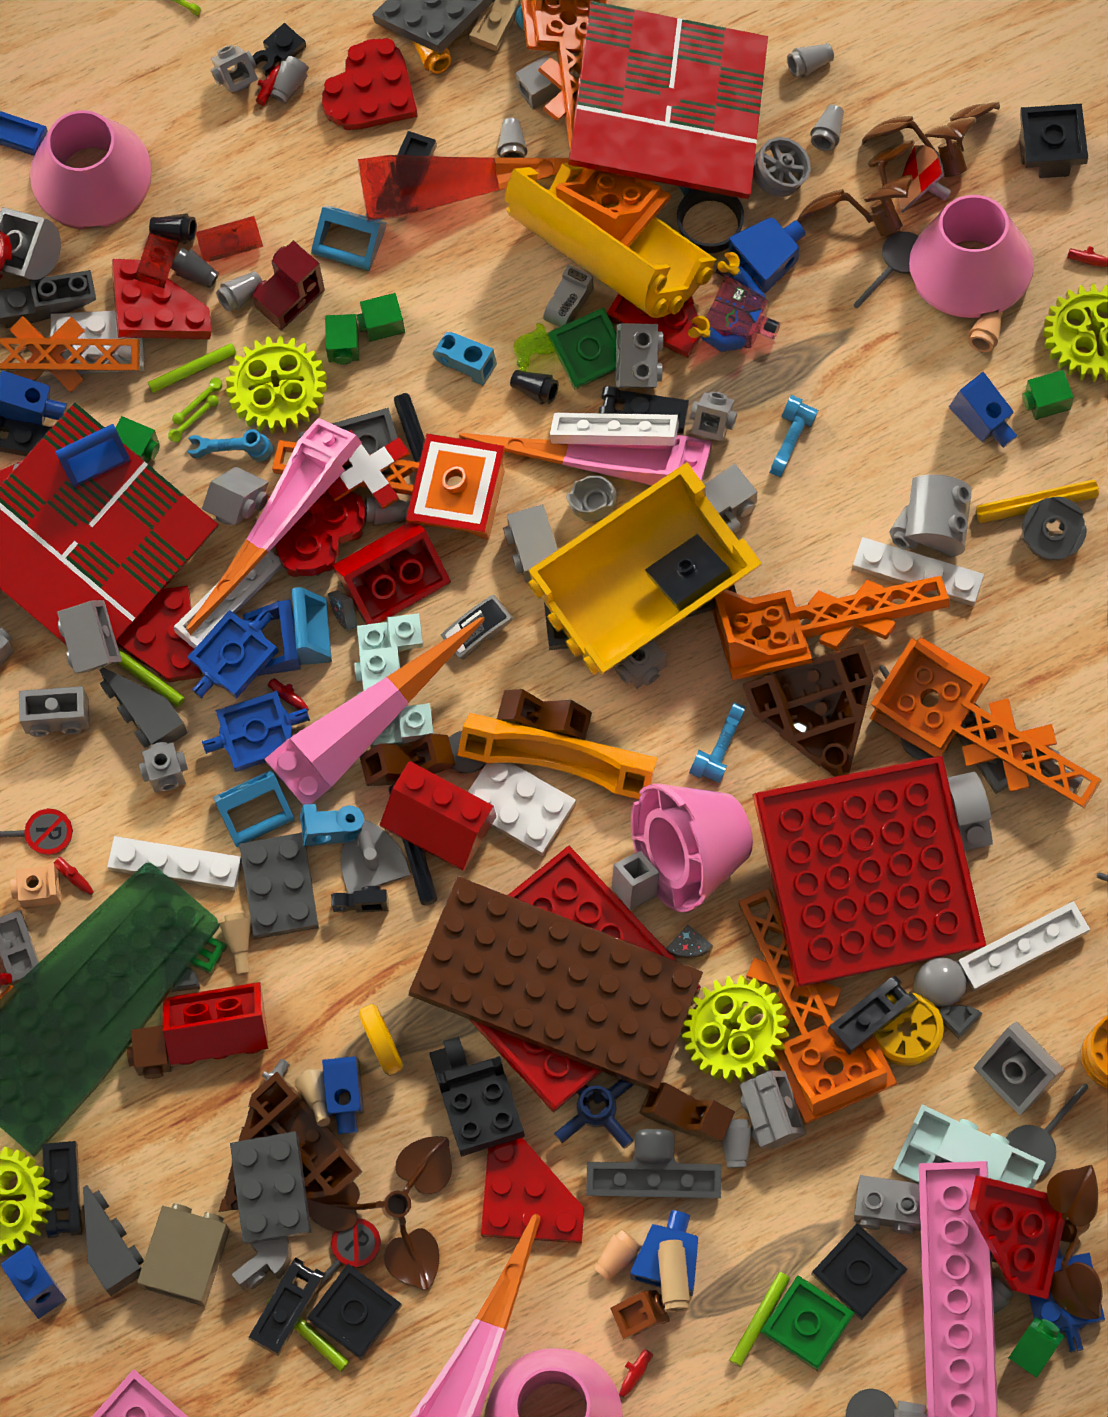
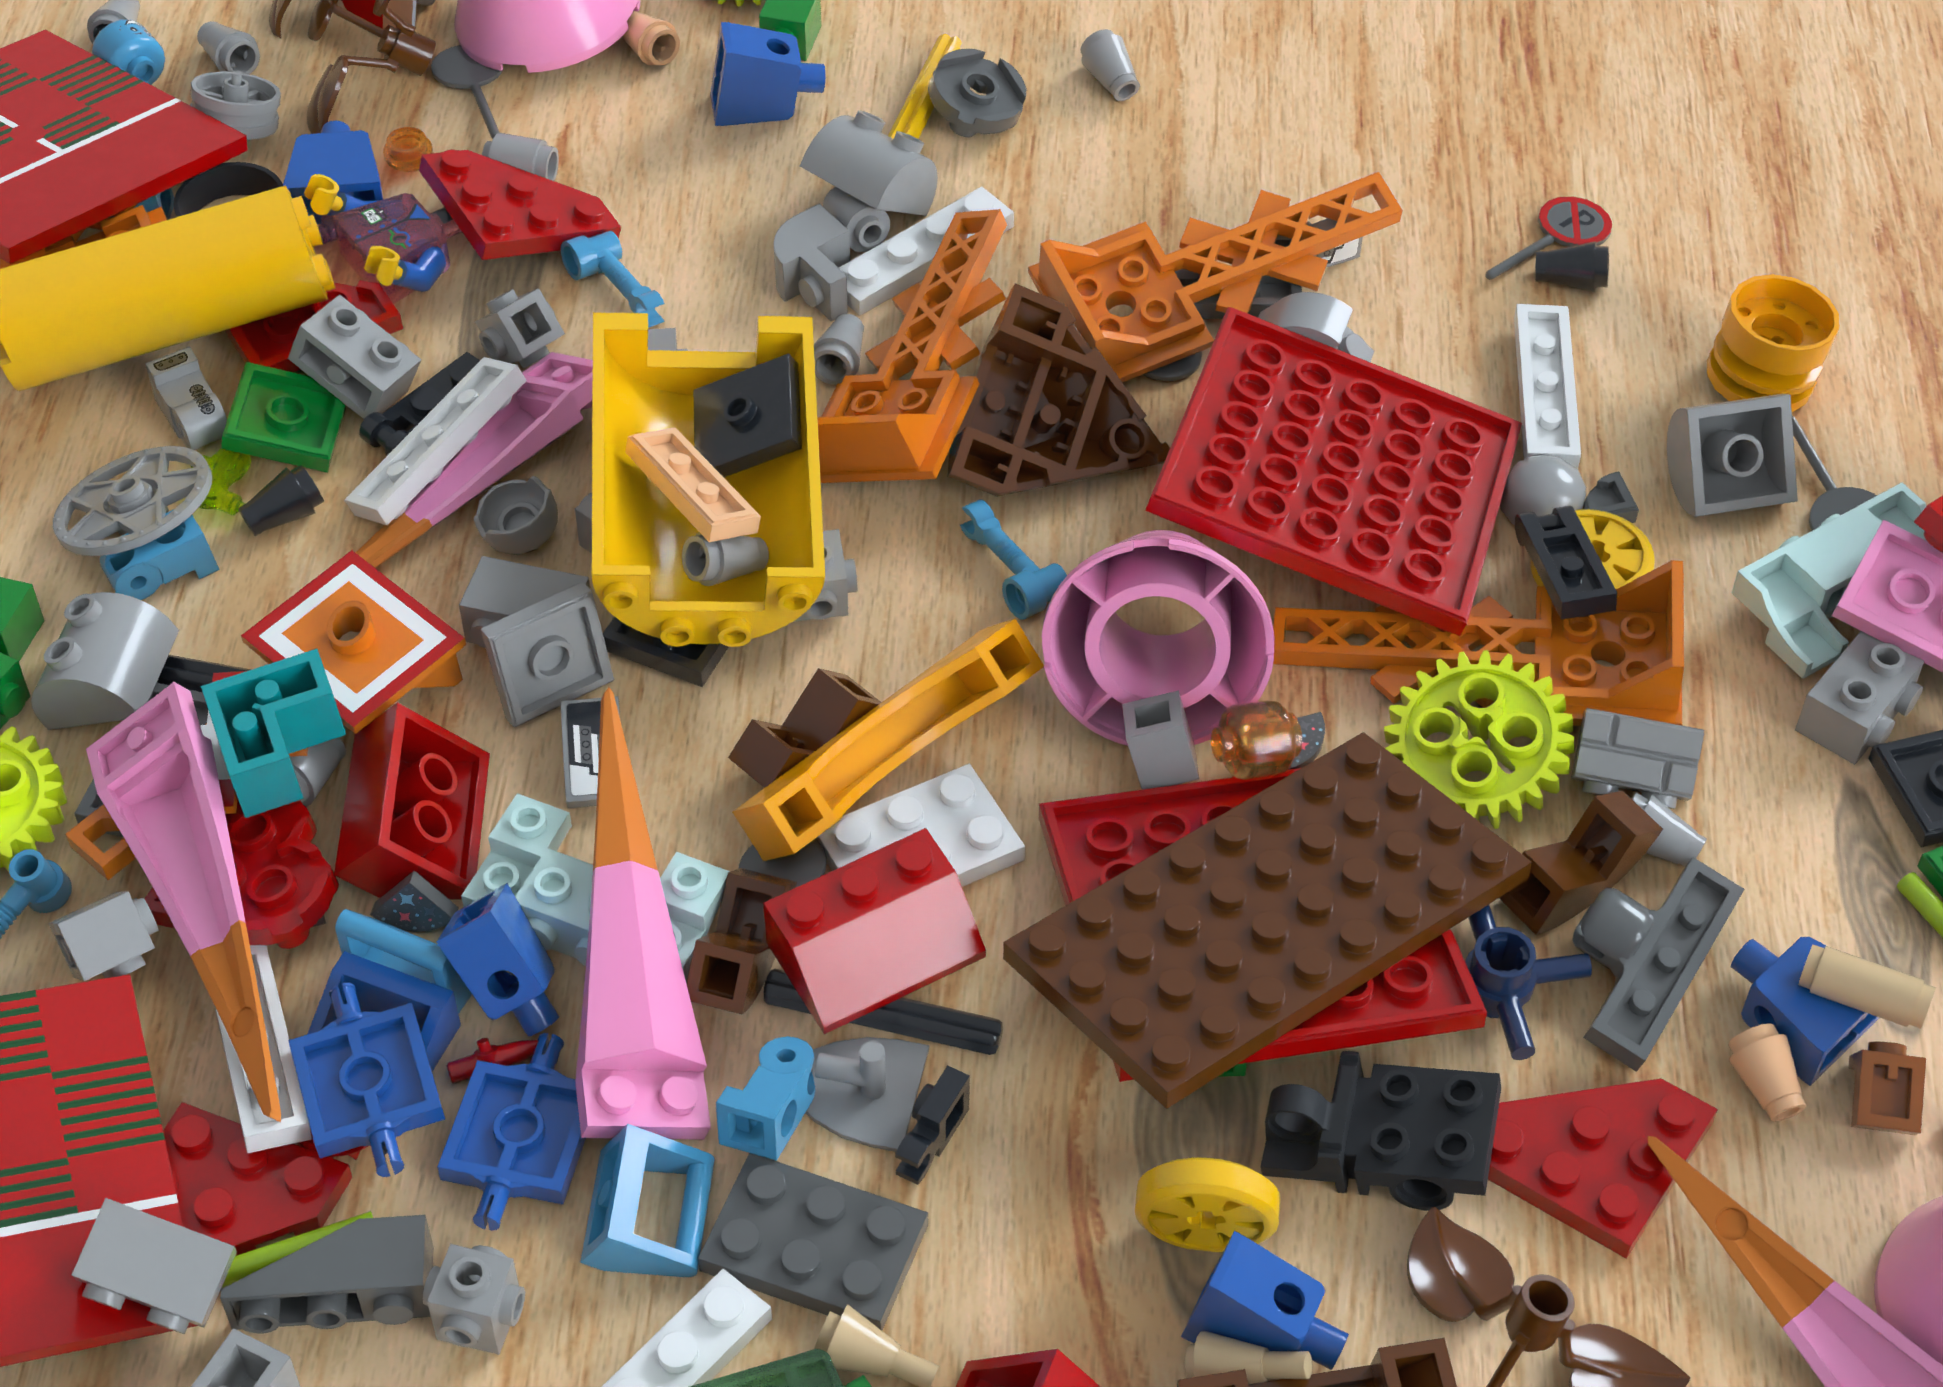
camera: 65 degrees left, 20 degrees down
none -> light grey brick [31,592,179,730]
none -> light grey wheel [53,446,212,556]
none -> dark azure head [92,20,165,85]
none -> teal brick [201,649,346,818]
none -> clear orange plate [383,127,433,172]
none -> red plate [419,149,621,260]
none -> blue torso [436,883,559,1036]
none -> light grey tile [480,582,614,727]
none -> light grey brick [482,133,559,181]
none -> light nougat tile [625,427,761,542]
none -> light grey cone [682,532,769,586]
none -> light grey brick [774,203,850,322]
none -> light grey cone [814,314,864,385]
none -> clear orange head [1211,700,1302,780]

